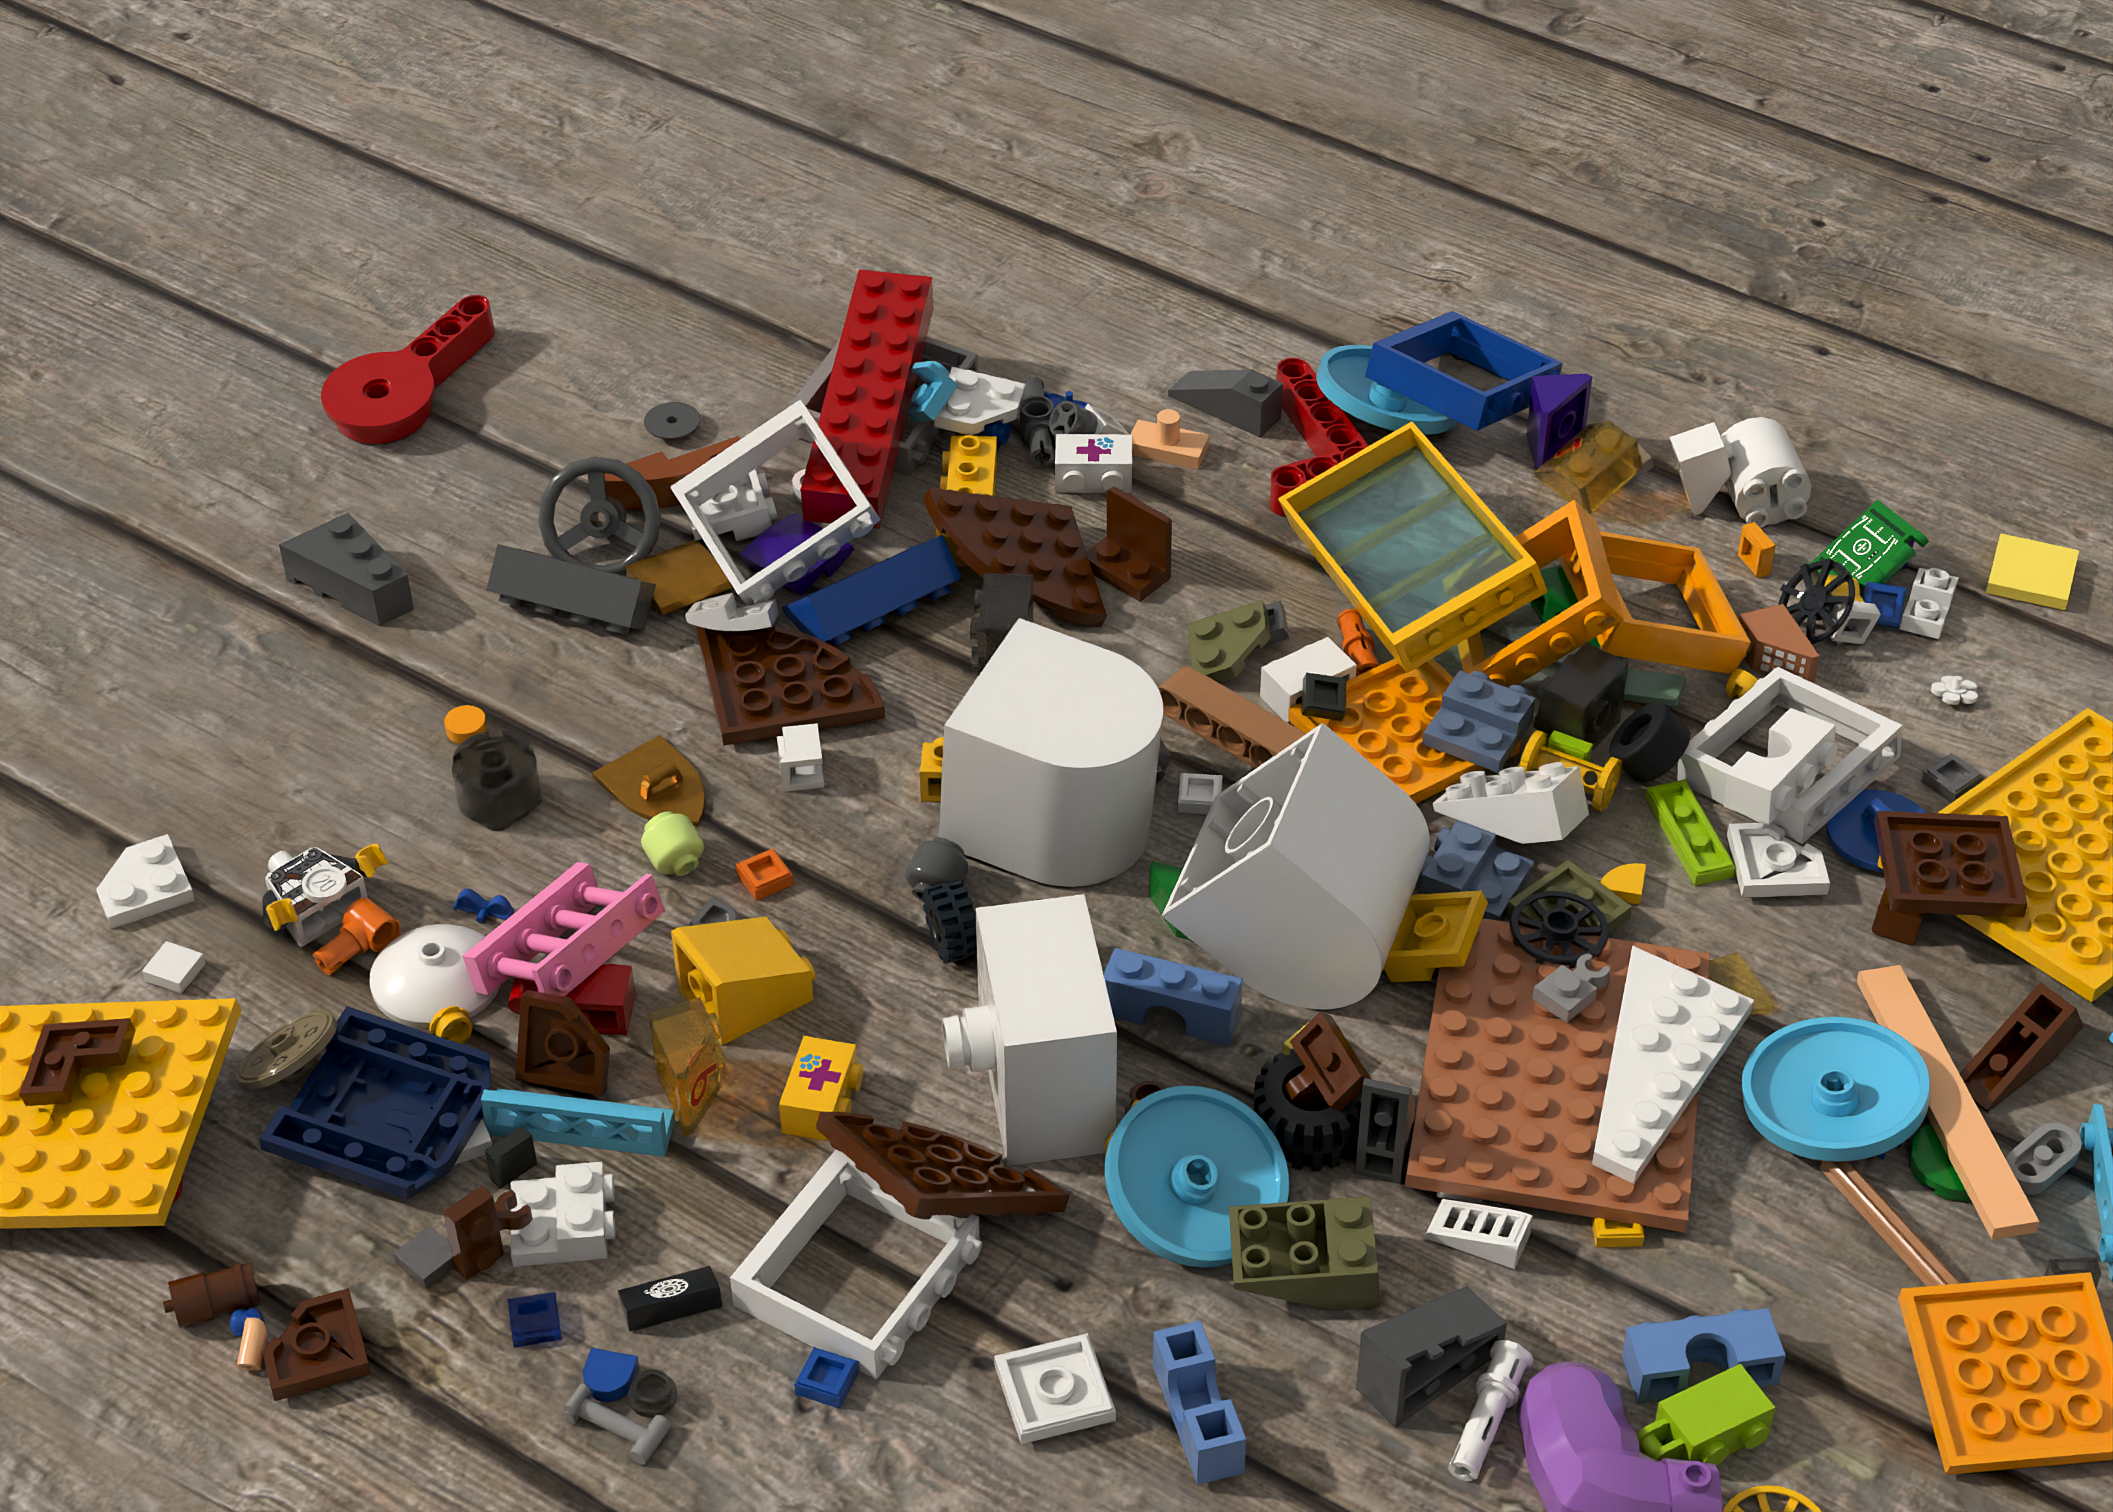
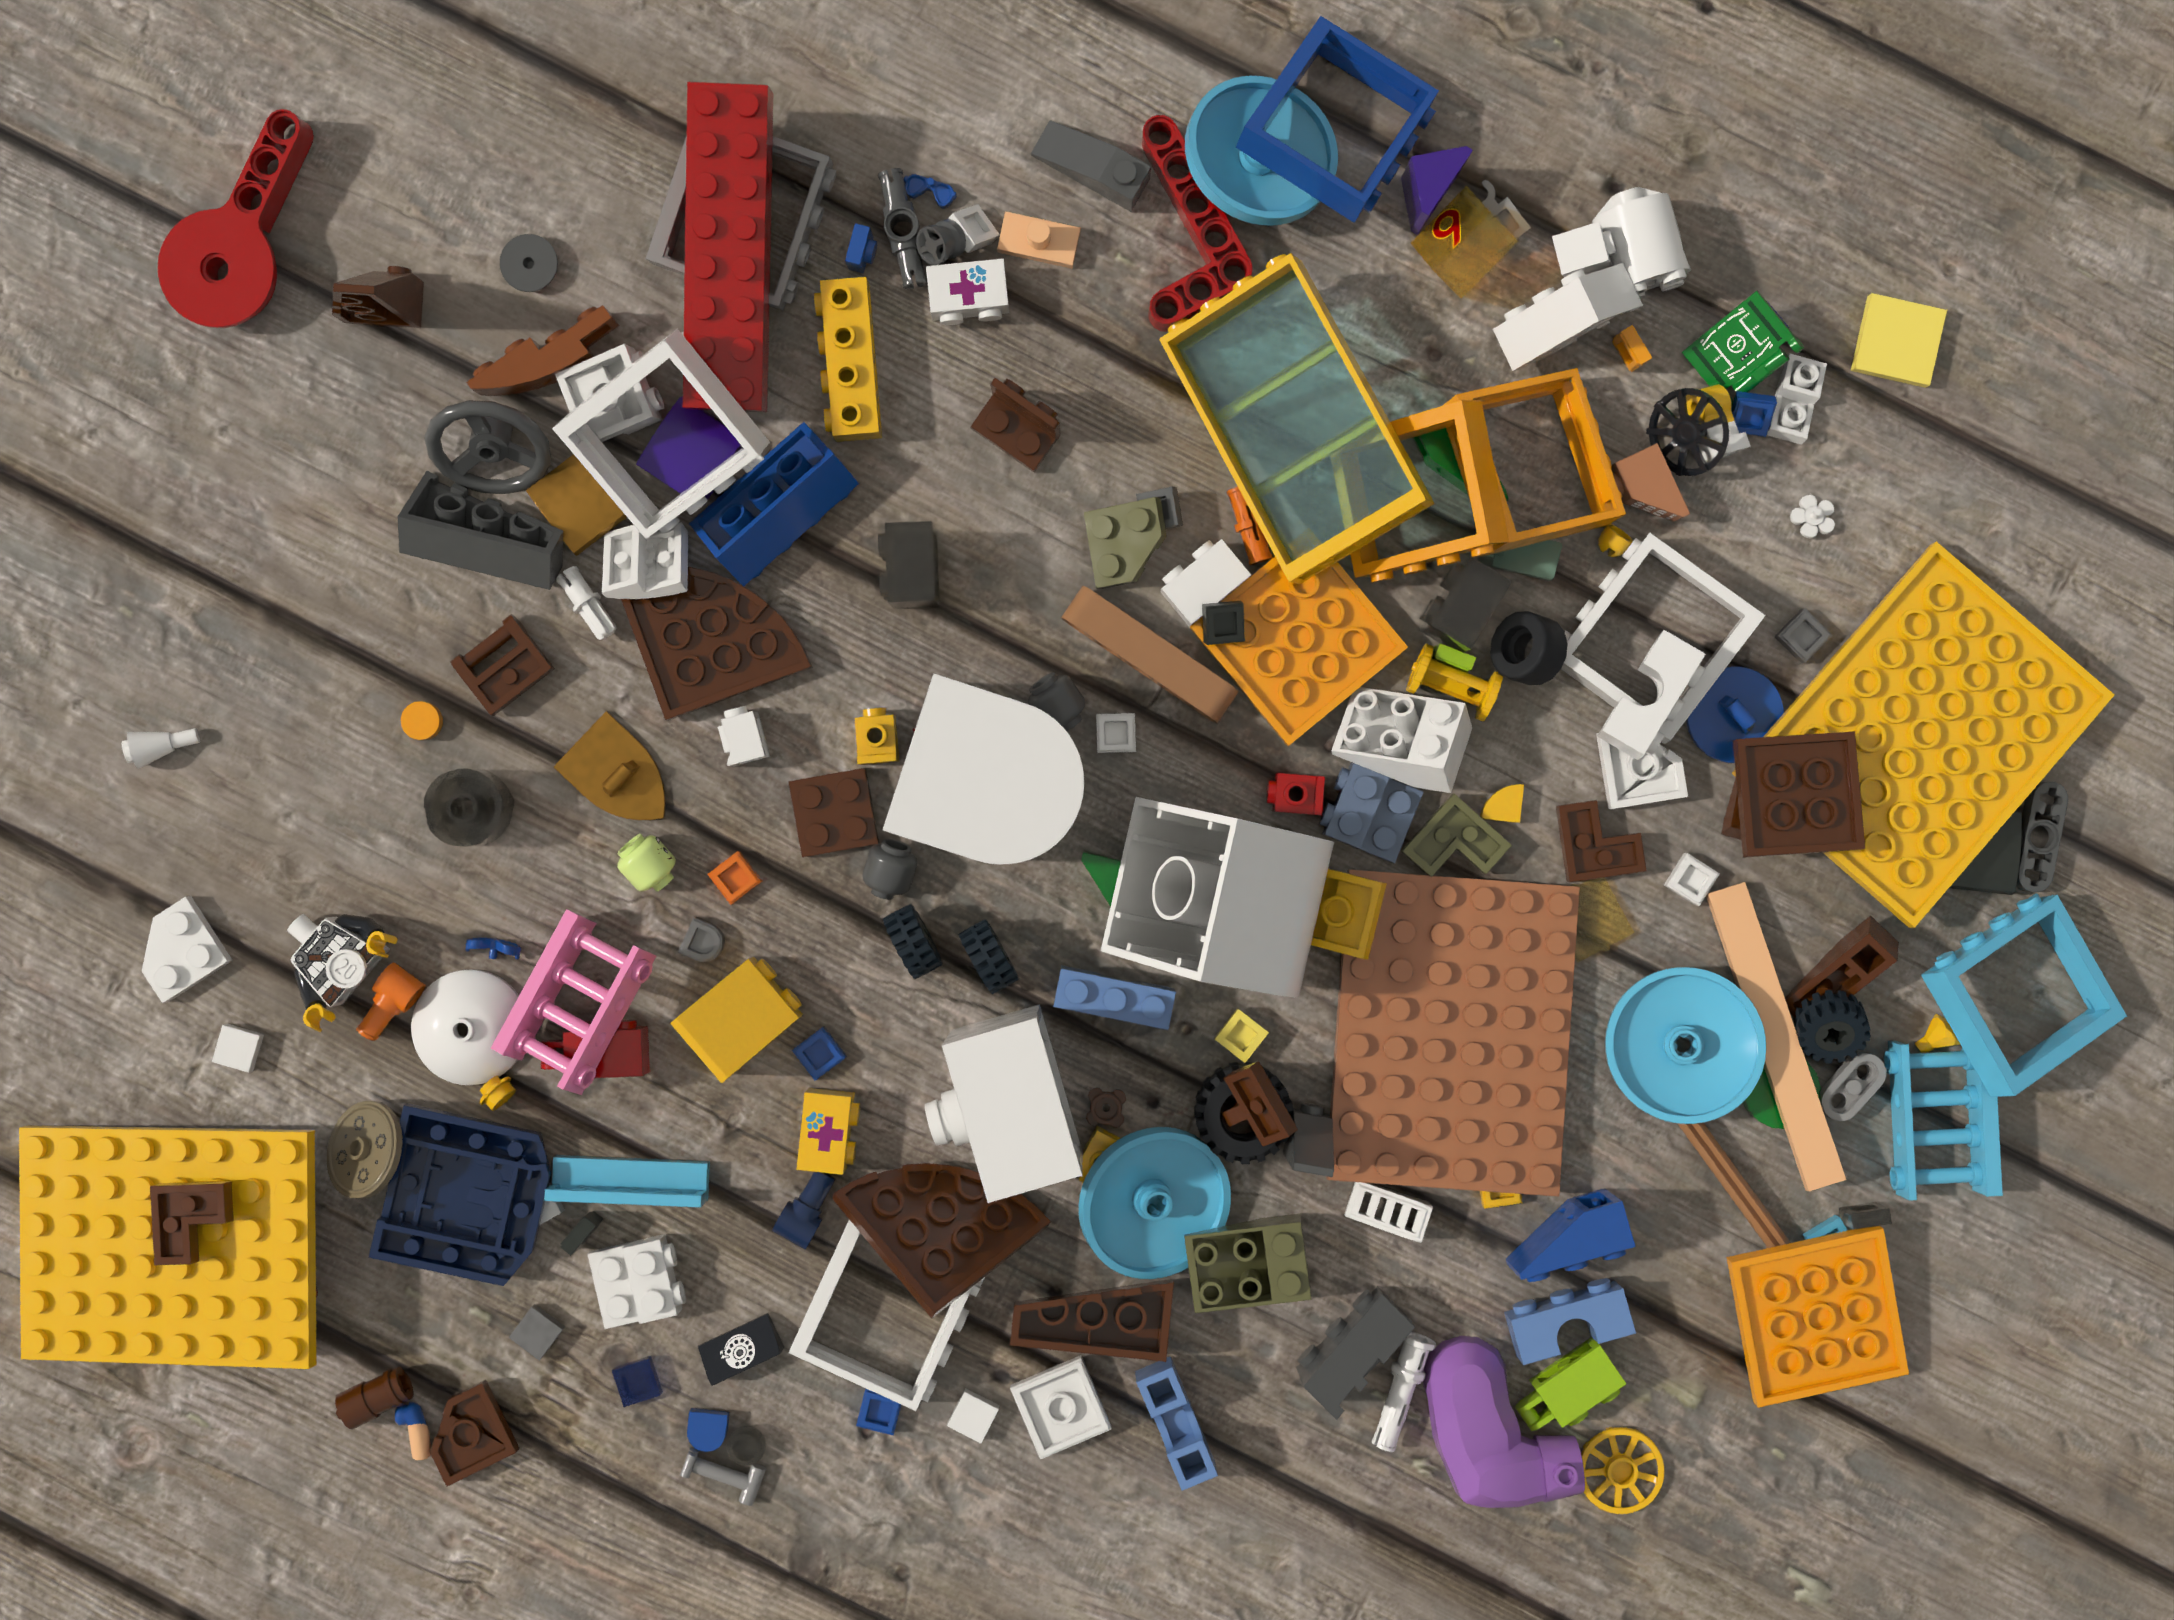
camera: 10 degrees left, 45 degrees up
dark grey wedge [279,513,414,626] -> none
reddish brown plate [443,1185,533,1281] -> none
reddish brown plate [515,990,610,1096] -> none
clear yellow slope [648,997,726,1137] -> none
medium azure bracket [906,361,958,423] -> none
reddish brown plate [924,488,1107,627] -> none
white plate [934,367,1025,435] -> none
sand blue plate [1422,670,1535,773] -> none
black wheel [1510,891,1609,969] -> none
light grey plate [1532,953,1611,1023] -> none
white wing [1592,946,1754,1184] -> none
lime tile [1645,779,1736,886] -> none
none -> white cone [122,728,200,769]
none -> reddish brown wedge [332,266,424,328]
none -> reddish brown plate [450,614,555,716]
none -> white axle [556,566,617,640]
none -> dark blue pin [772,1172,836,1250]
none -> reddish brown plate [789,768,879,858]
none -> blue tile [792,1026,847,1081]
none -> white tile [947,1388,999,1443]
none -> reddish brown wedge [1010,1279,1174,1362]
none -> white wedge [1493,263,1643,371]
none -> blue slope [1506,1188,1636,1282]
none -> reddish brown plate [1556,800,1647,882]
none -> white tile [1664,853,1720,906]
none -> black wheel [1794,990,1871,1063]

